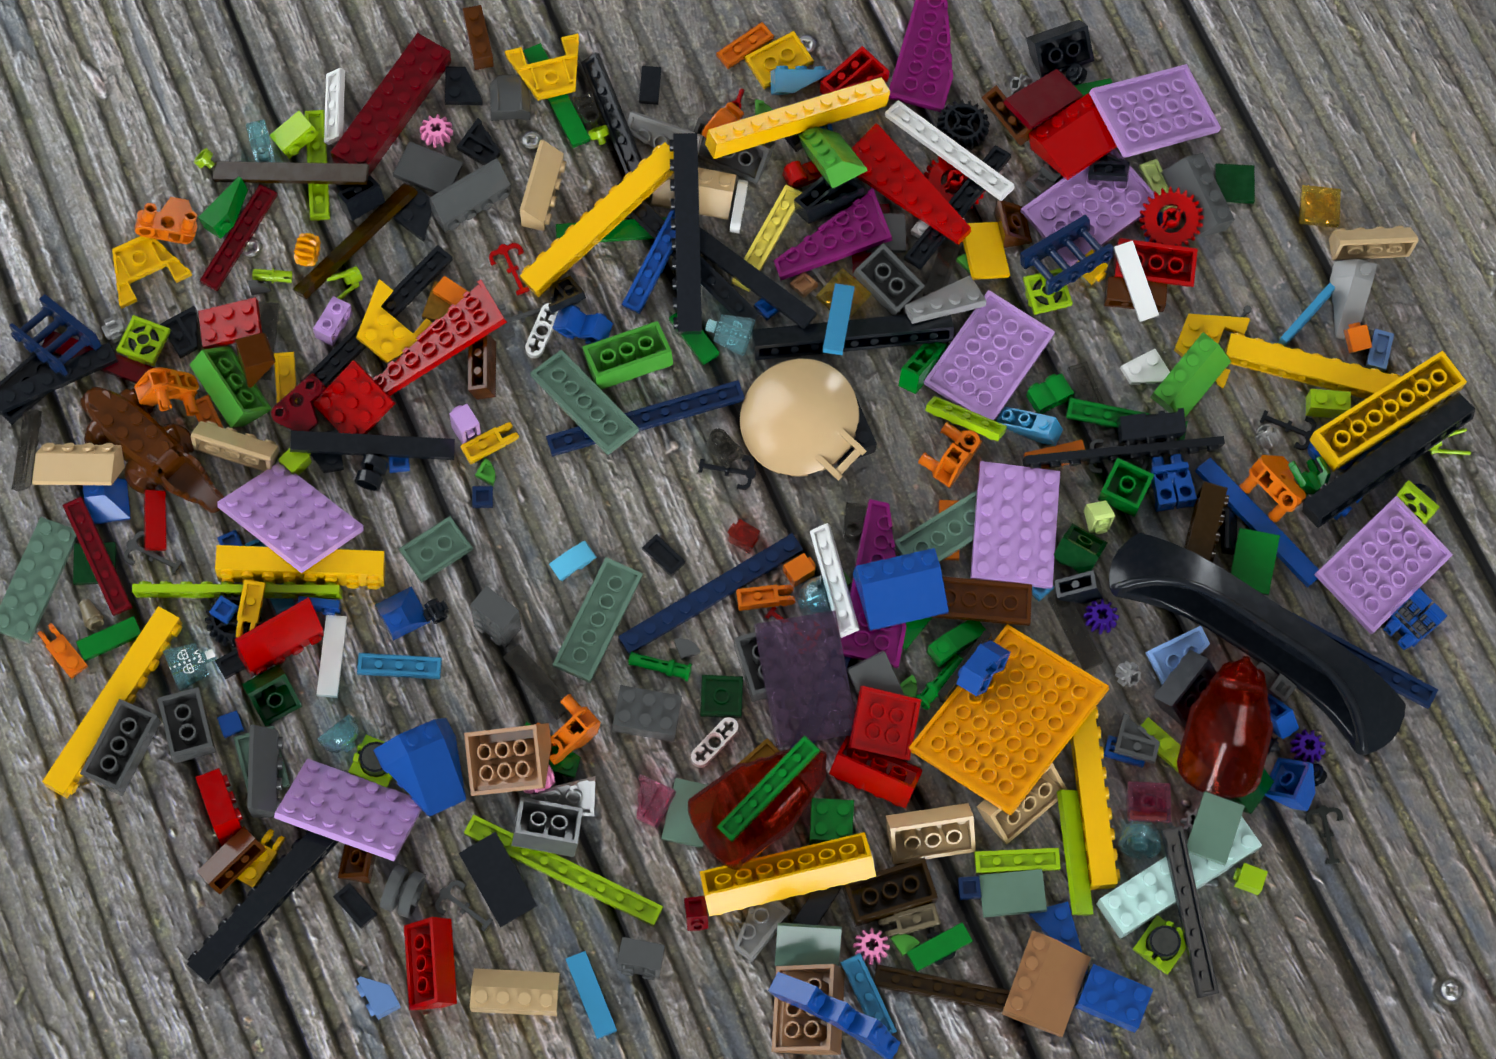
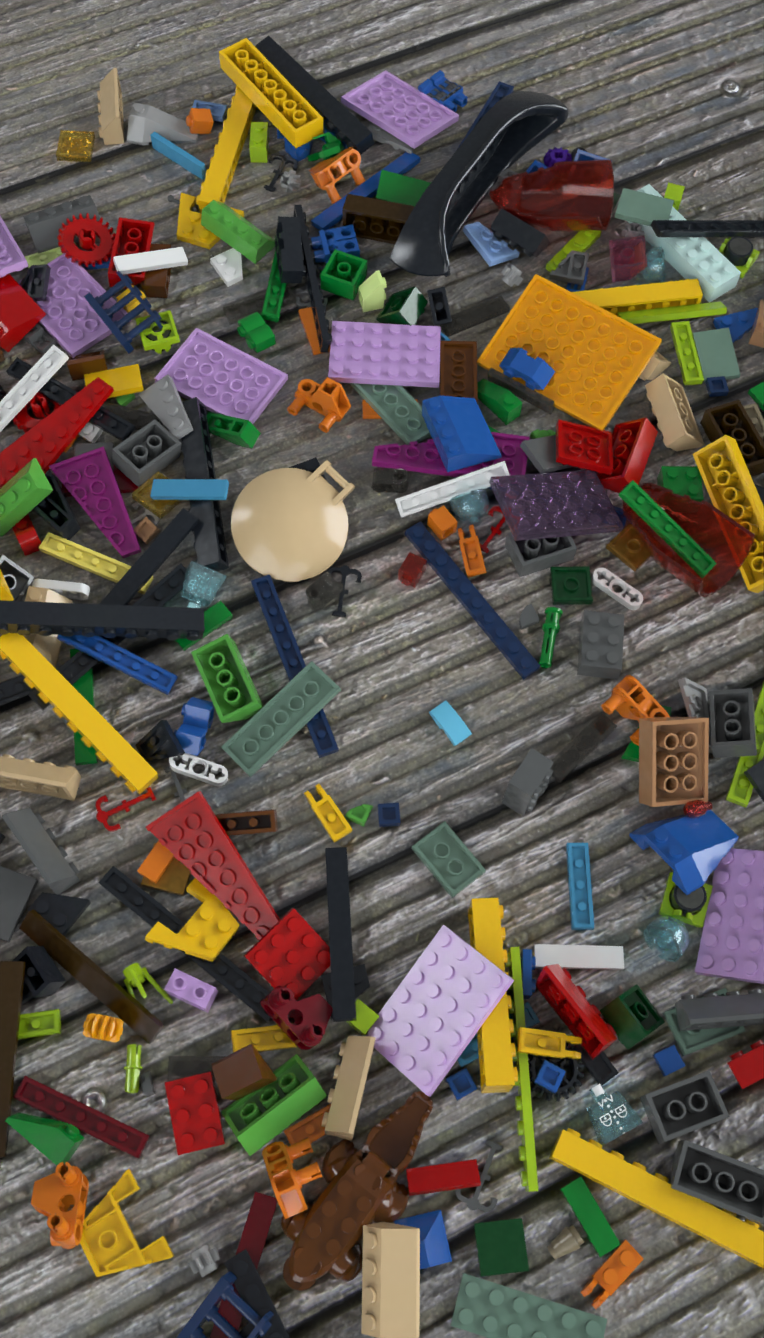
camera: 90 degrees left, 5 degrees down
dark red tile [63,496,133,616] -> none
lime piece [116,315,171,366] -> none
black wing [160,306,198,359] -> none
black wheel [354,454,389,491] -> none
blue slope [375,586,430,641] -> none
blue tile [388,457,410,473] -> none
black gear [423,598,449,624] -> none
lavender brick [449,404,481,444] -> none
sand green plate [553,557,643,683] -> none
clear pink wing [637,774,676,829] -> none
black tile [642,534,686,577] -> none
sand green tile [661,778,716,848] -> none
blue tile [754,298,779,321] -> none
green pin [914,654,966,710] -> none
lime plate [925,396,1007,441] -> none
dark azure slope [996,406,1063,446] -> none
dark purple gear [1083,599,1119,635] -> none
dark green tile [1215,163,1255,204] -> none
pearl dark grey piece [1305,805,1344,865] -> none
lime piece [1396,480,1440,525] -> none
none -> clear red cylinder [683,800,713,818]

